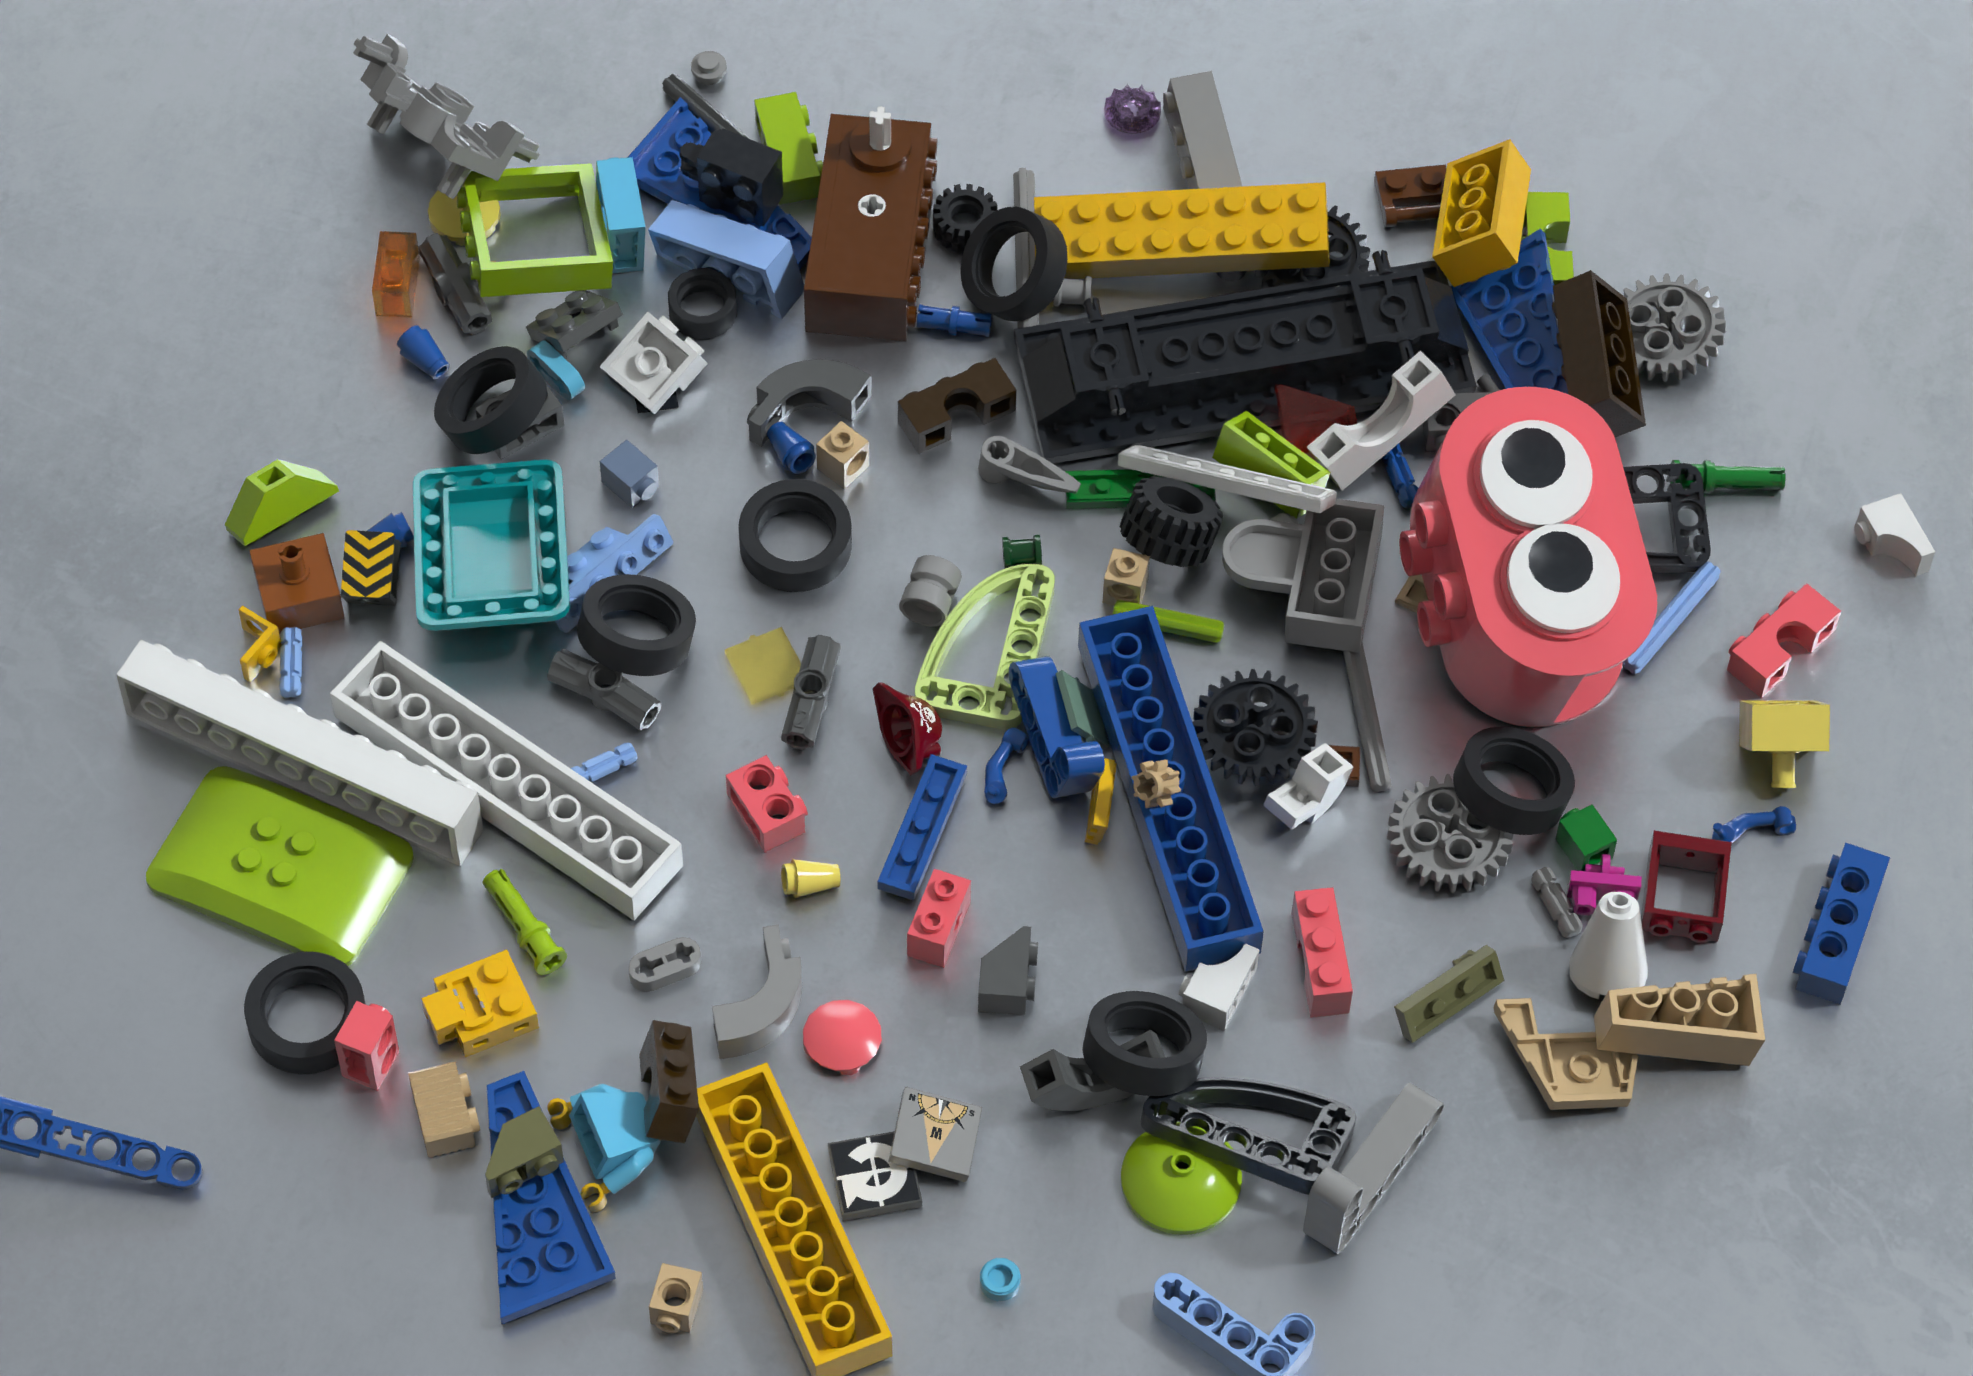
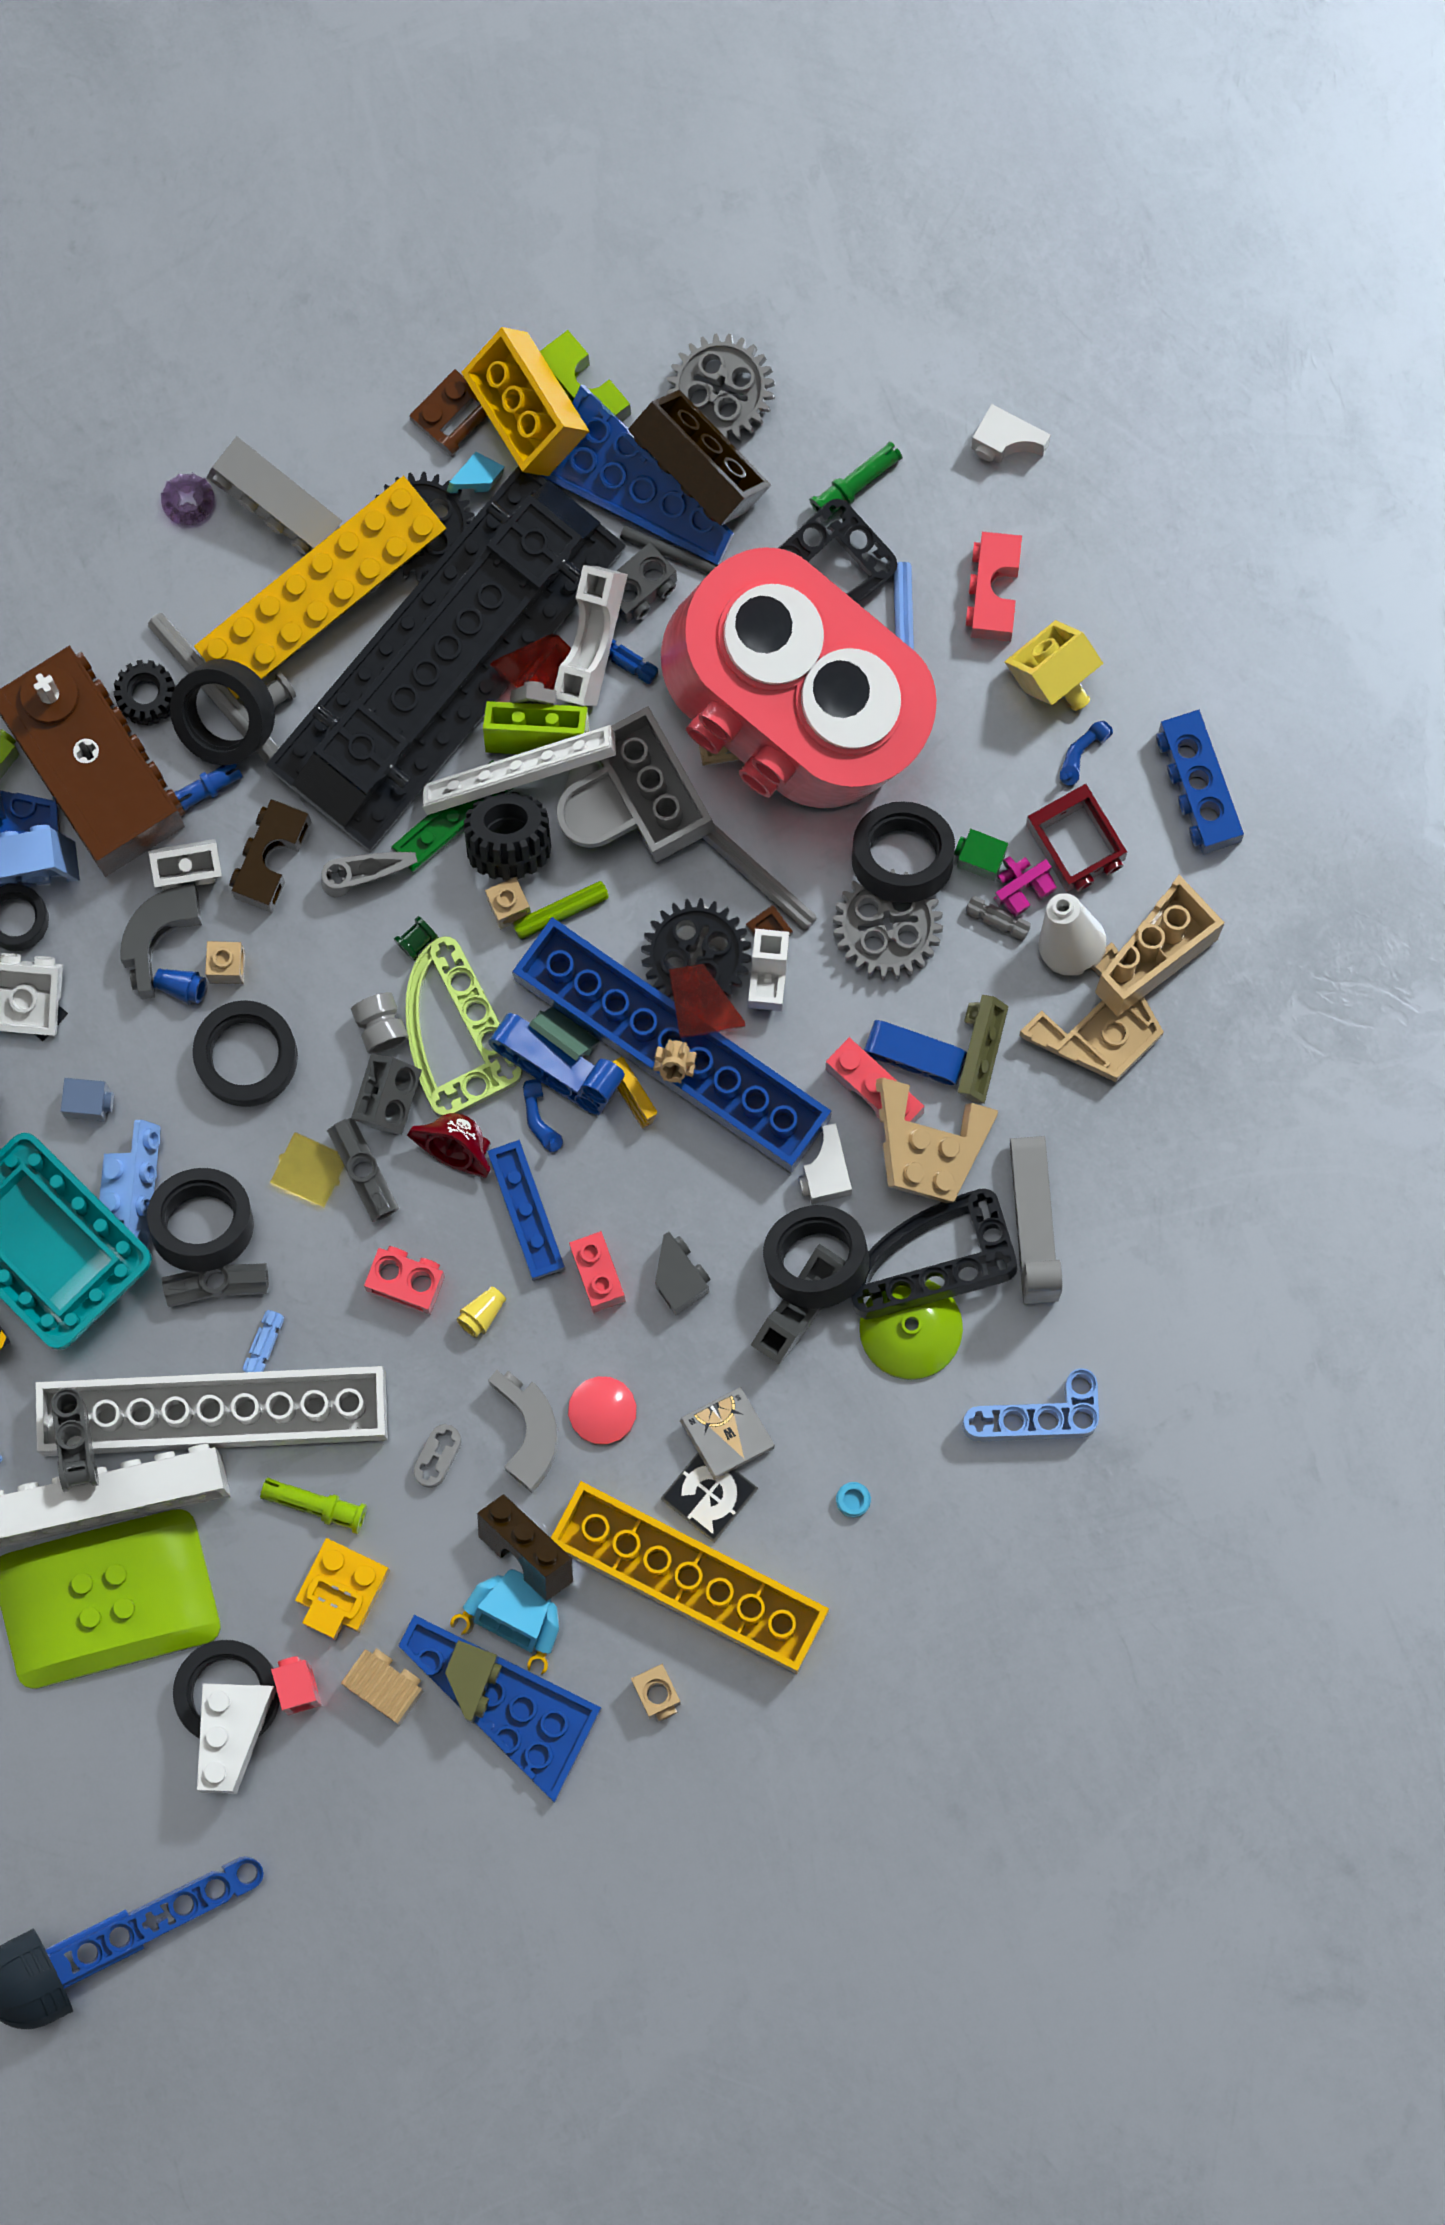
camera: 35 degrees left, 20 degrees up
none -> dark grey piece [51,1388,99,1492]
none -> white brick [148,839,222,891]
none -> white wedge [197,1683,277,1794]
none -> dark grey brick [351,1054,422,1135]
none -> medium azure tile [447,452,505,493]
none -> light grey plate [510,681,557,705]
none -> clear red wing [669,964,745,1038]
none -> blue beam [864,1020,967,1086]
none -> tan wing [876,1078,998,1203]

